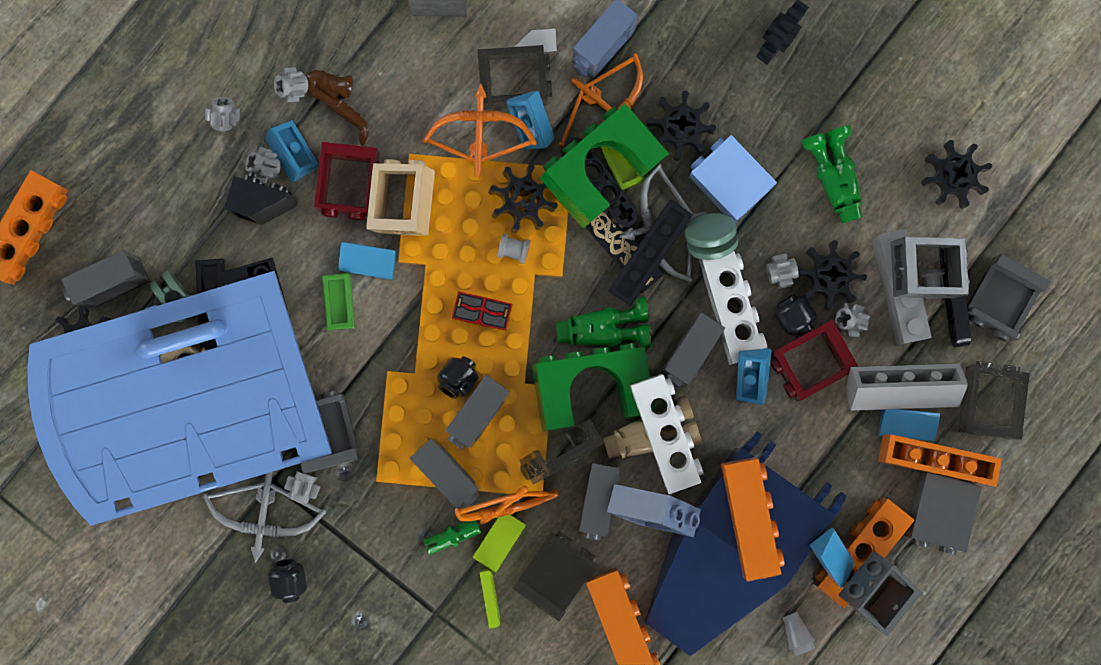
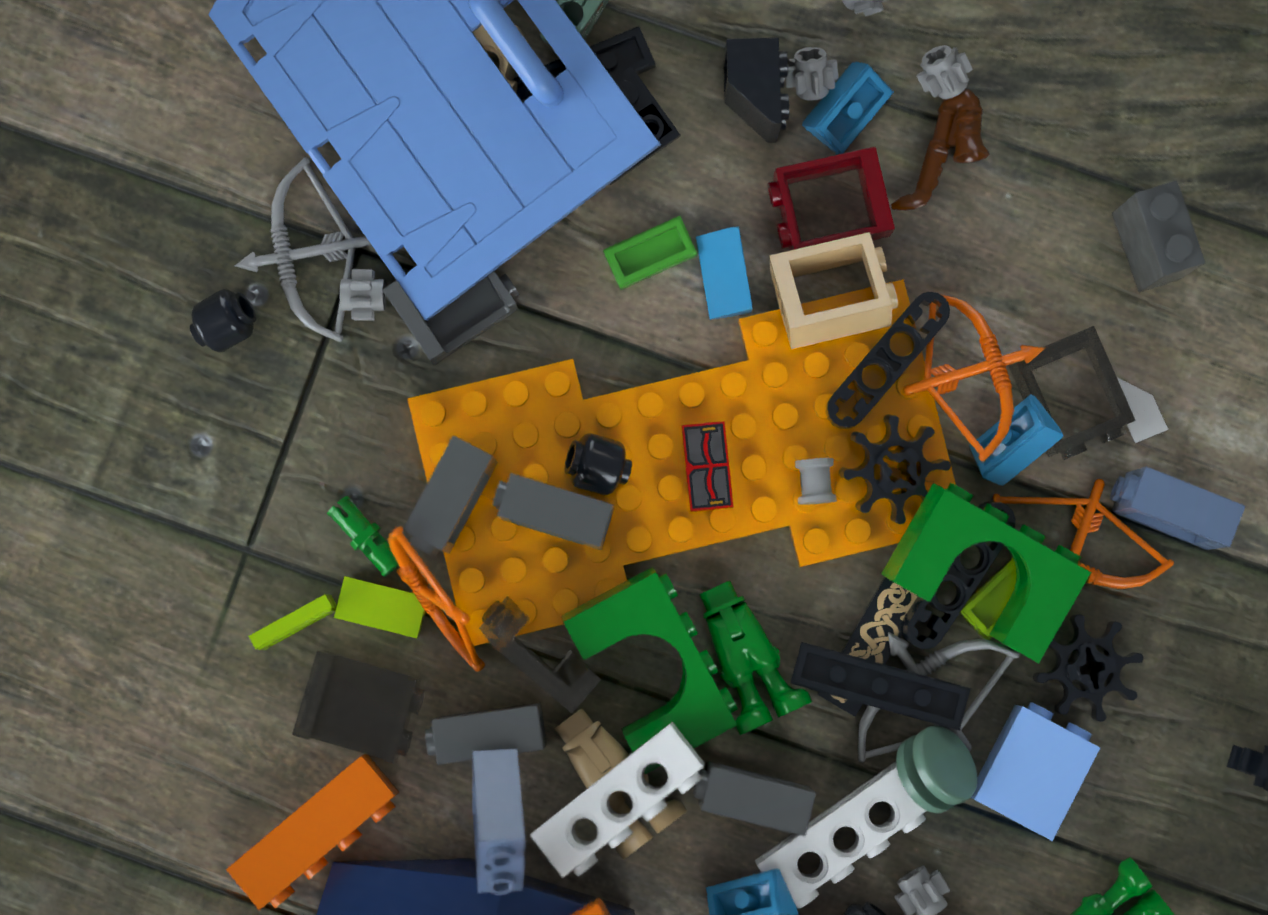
camera: 70 degrees right, 0 degrees up
none -> black beam [825,292,950,429]

